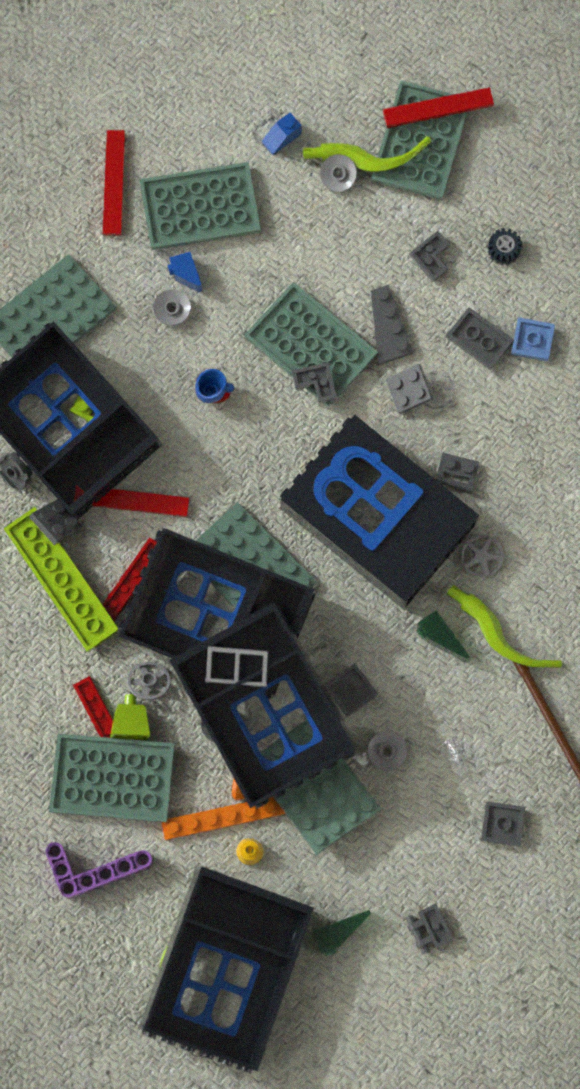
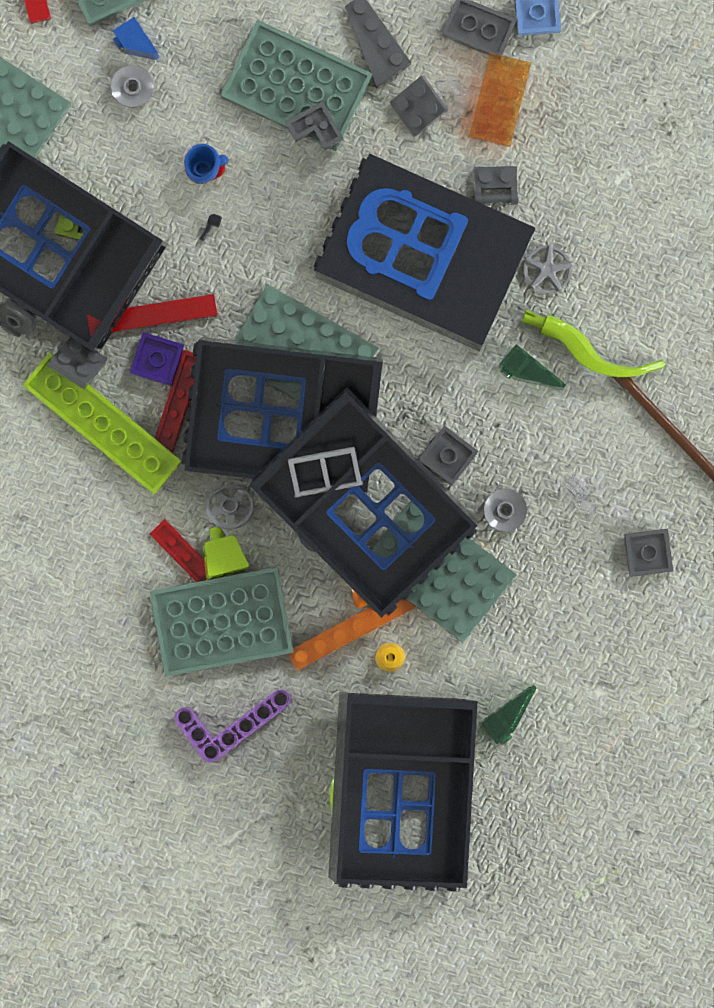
camera: 20 degrees left, 10 degrees up
dark grey plate [405,903,454,954] -> none
none -> dark purple plate [130,332,184,386]
none -> black hand [199,214,222,241]
none -> clear orange plate [469,52,531,147]

